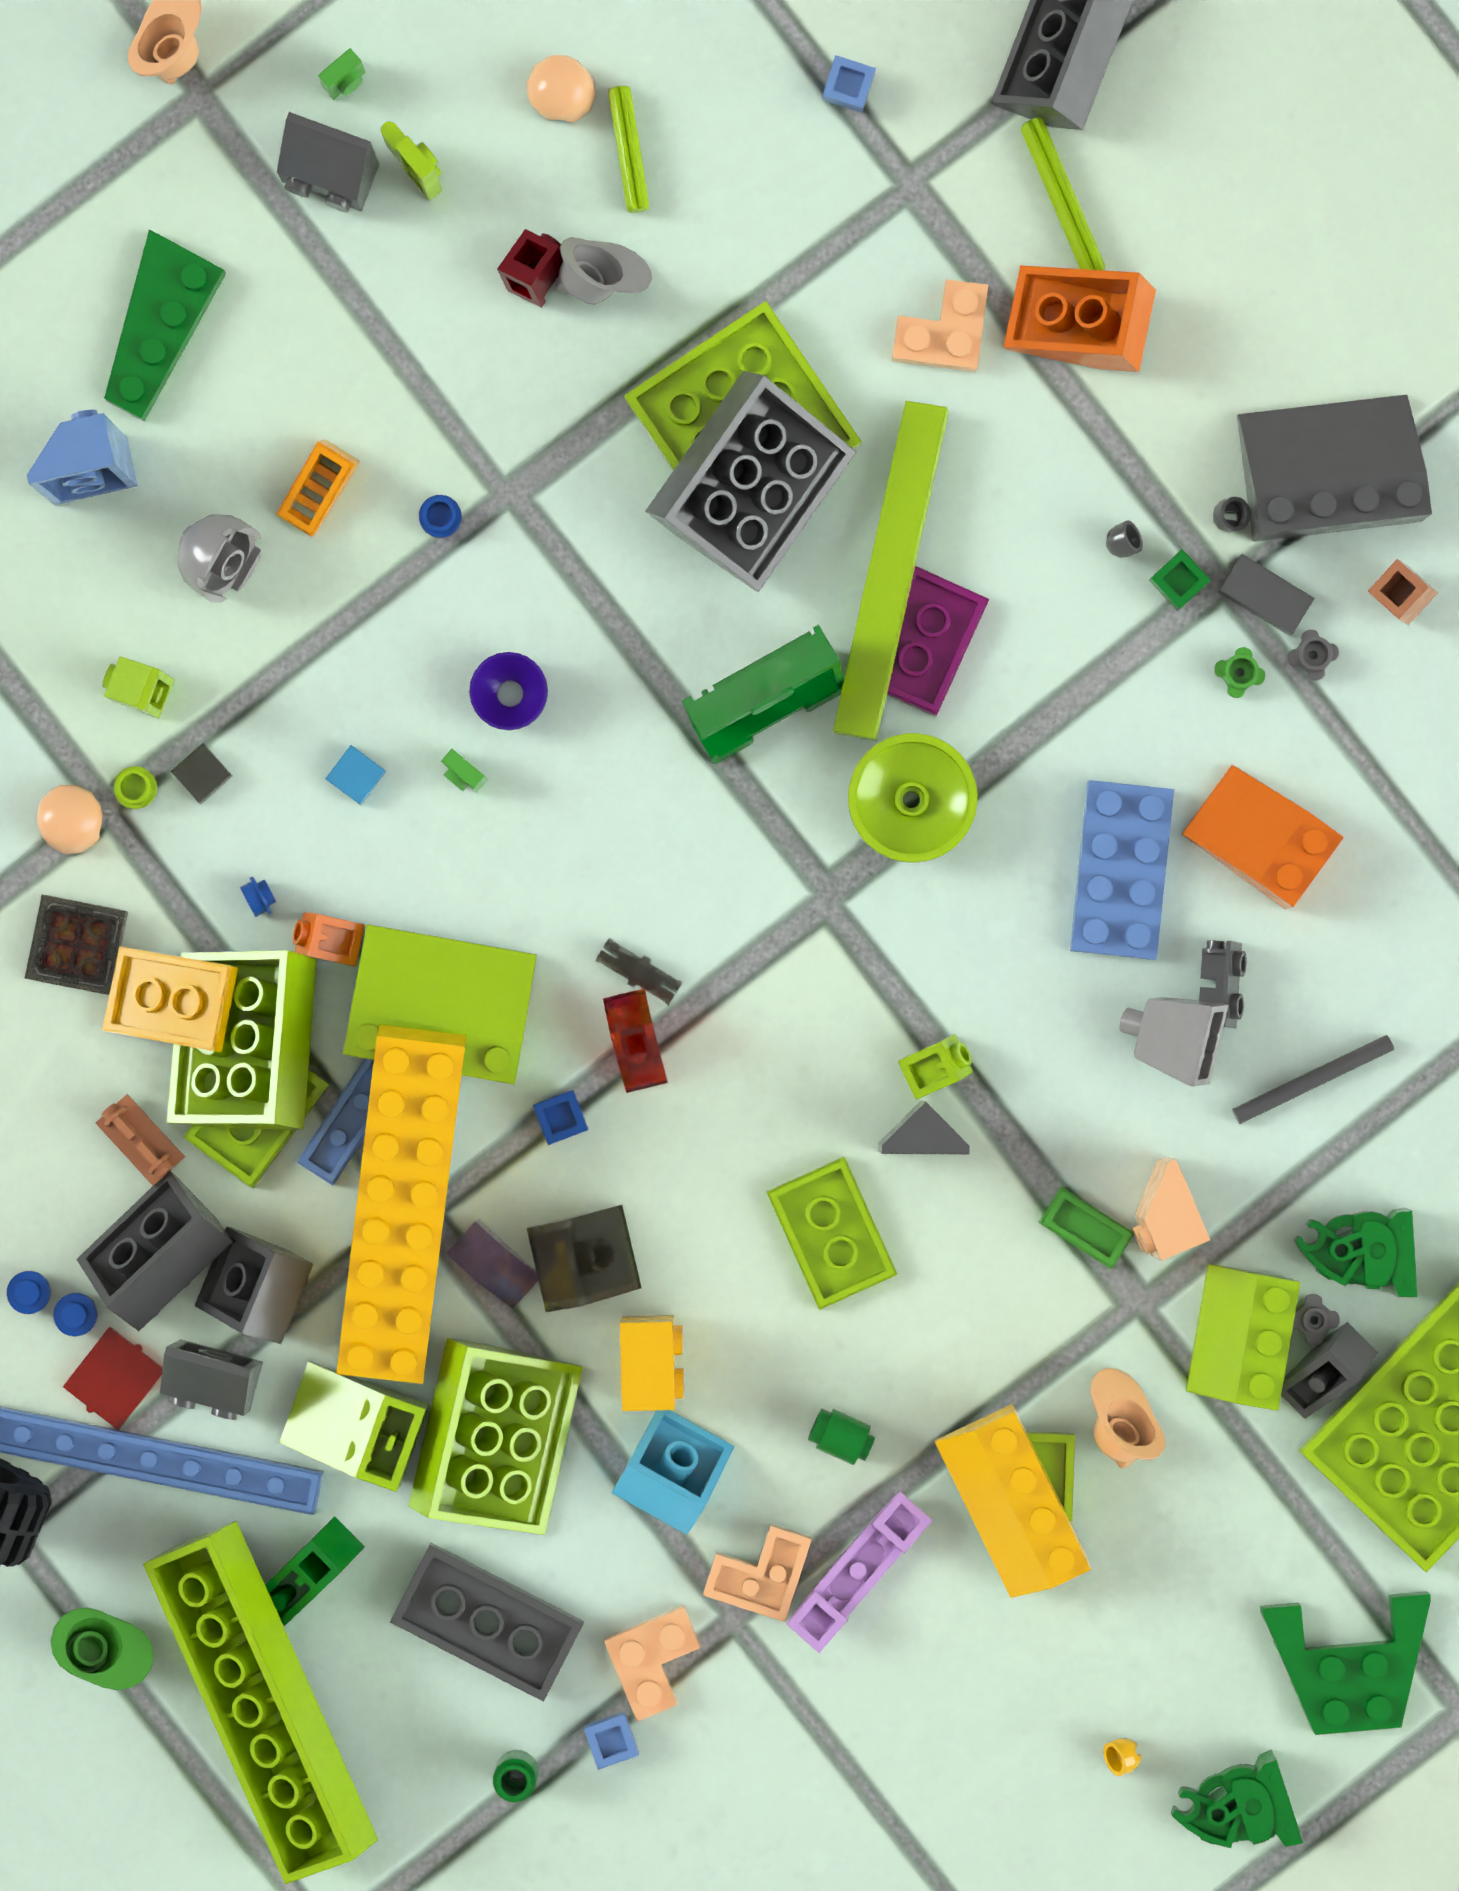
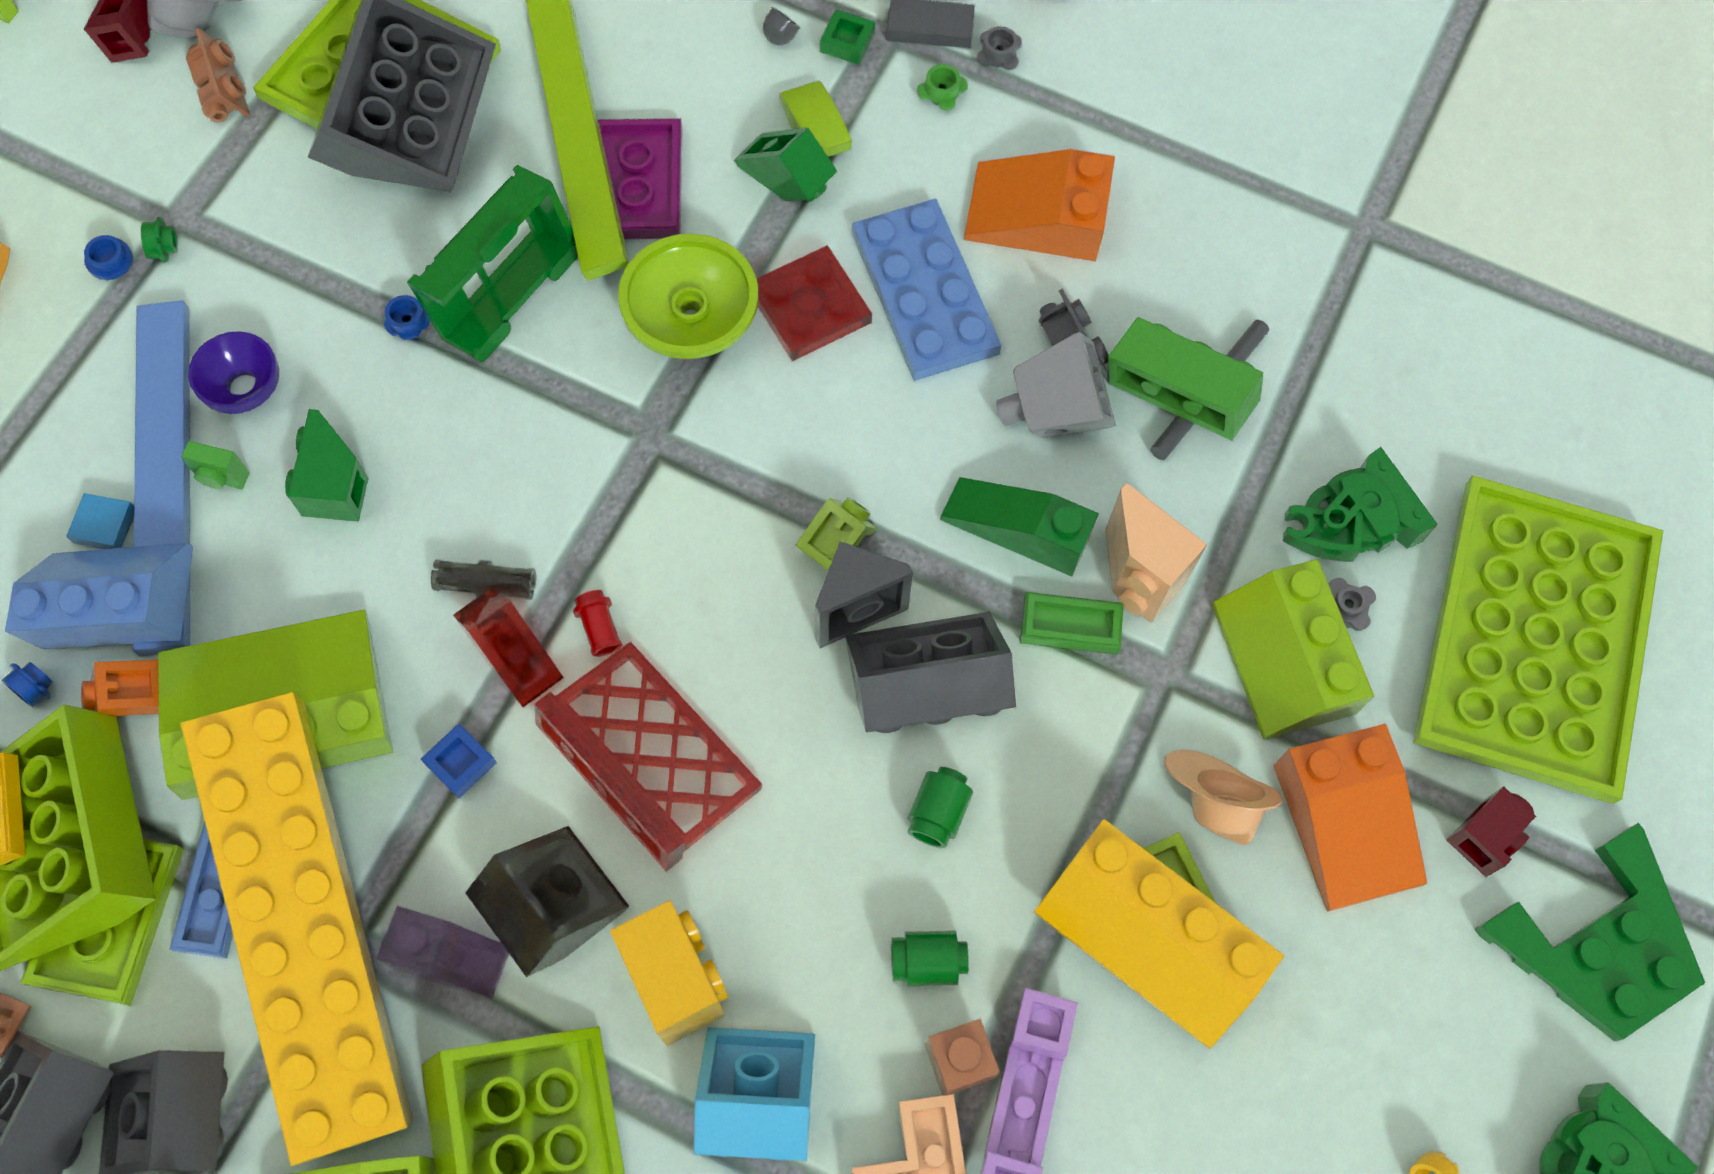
camera: 30 degrees left, 20 degrees down
lime tile [766,1157,898,1310] -> none
dark grey slope [1281,1322,1378,1419] -> none
none -> medium blue slope [5,543,193,650]
none -> medium blue tile [133,300,190,657]
none -> green plate [141,217,178,263]
none -> nougat hinge [186,28,250,123]
none -> green slope [285,409,369,522]
none -> blue plate [384,295,430,340]
none -> clear red fence [534,641,762,872]
none -> red pin [573,590,623,657]
none -> green slope [734,127,838,202]
none -> clear red plate [756,245,872,361]
none -> lime slope [779,80,852,157]
none -> dark grey slope [845,612,1016,733]
none -> green brick [907,767,974,848]
none -> nougat brick [925,1018,1000,1095]
none -> green slope [940,477,1099,577]
none -> bright green brick [1108,317,1264,441]
none -> orange slope [1273,723,1427,912]
none -> dark red brick [1446,786,1536,877]

